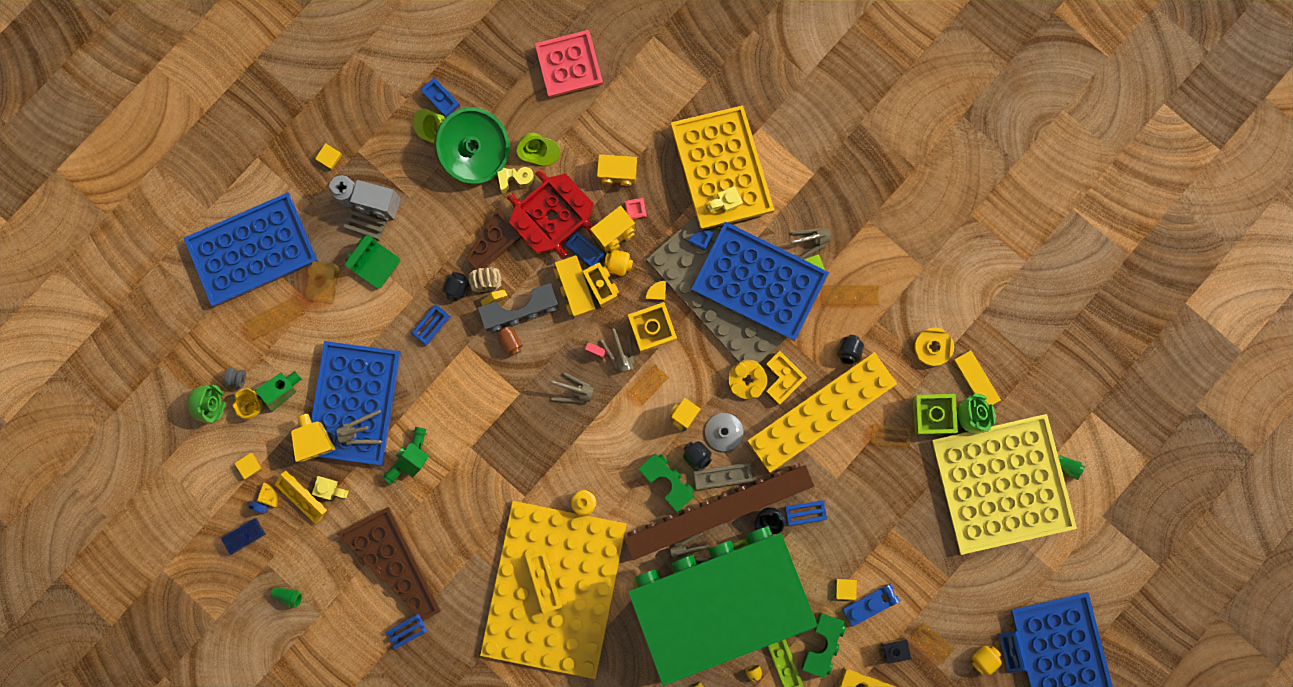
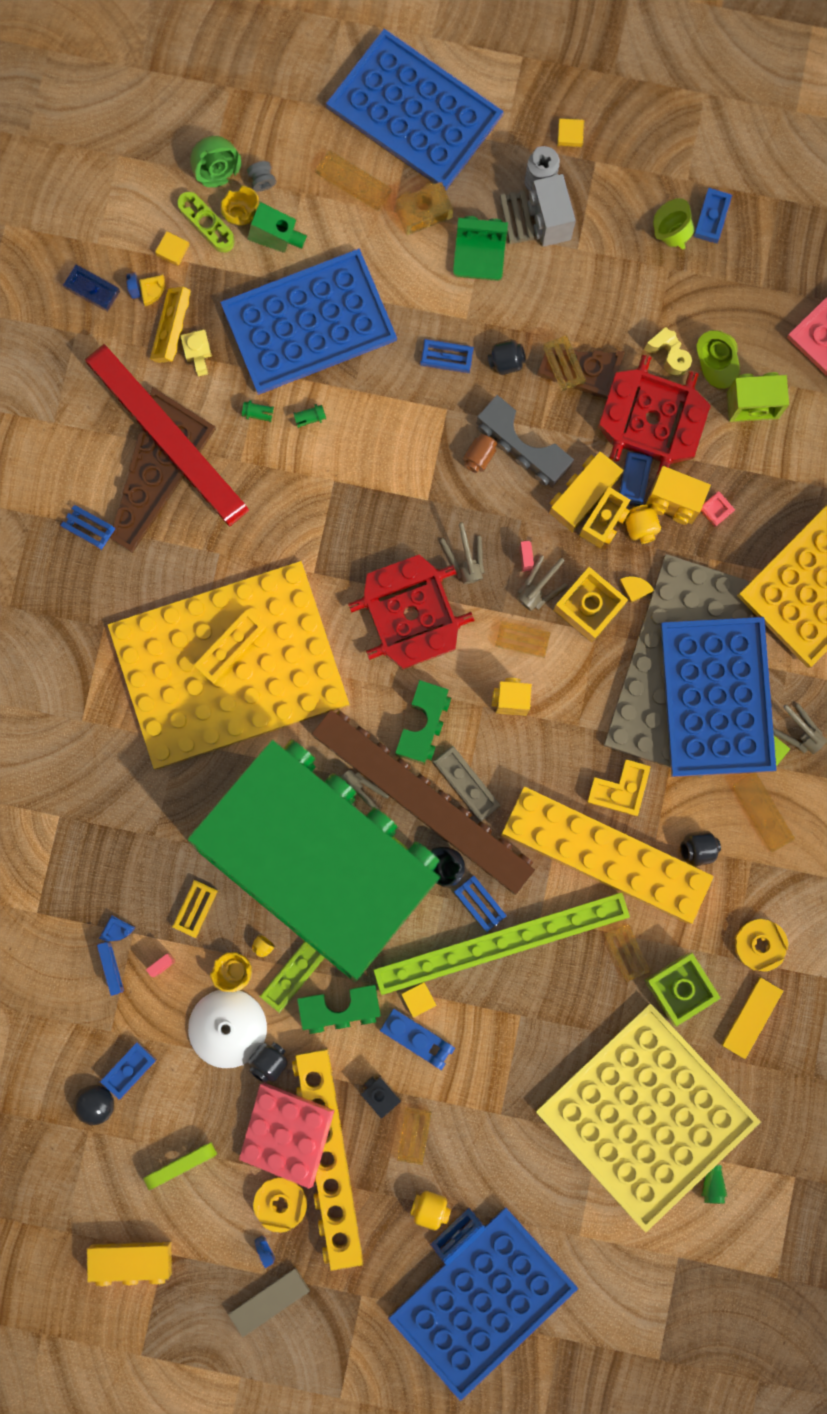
camera: 50 degrees right, 0 degrees up
green cone [271,587,302,608] -> none
yellow torso [291,414,336,463] -> none
dark tan plant [337,410,382,445] -> none
green brick [394,442,429,478] -> none
green dish [434,107,510,184] -> none
tan gear [469,267,502,292] -> none
yellow tile [481,290,508,306] -> none
yellow head [571,490,597,515] -> none
yellow brick [597,154,637,186] -> none
black head [683,441,712,470] -> none
blue tile [688,231,714,250] -> none
light grey dish [705,413,743,451] -> none
light yellow plate [707,186,743,213] -> none
yellow plate [728,360,767,399] -> none
bright green cylinder [957,394,996,434] -> none
none -> red beam [84,344,250,527]
none -> lime beam [178,192,235,253]
none -> red piece [348,554,475,670]
none -> lime plate [374,893,630,995]
none -> clear yellow tile [543,335,586,391]
none -> lime brick [727,372,789,422]

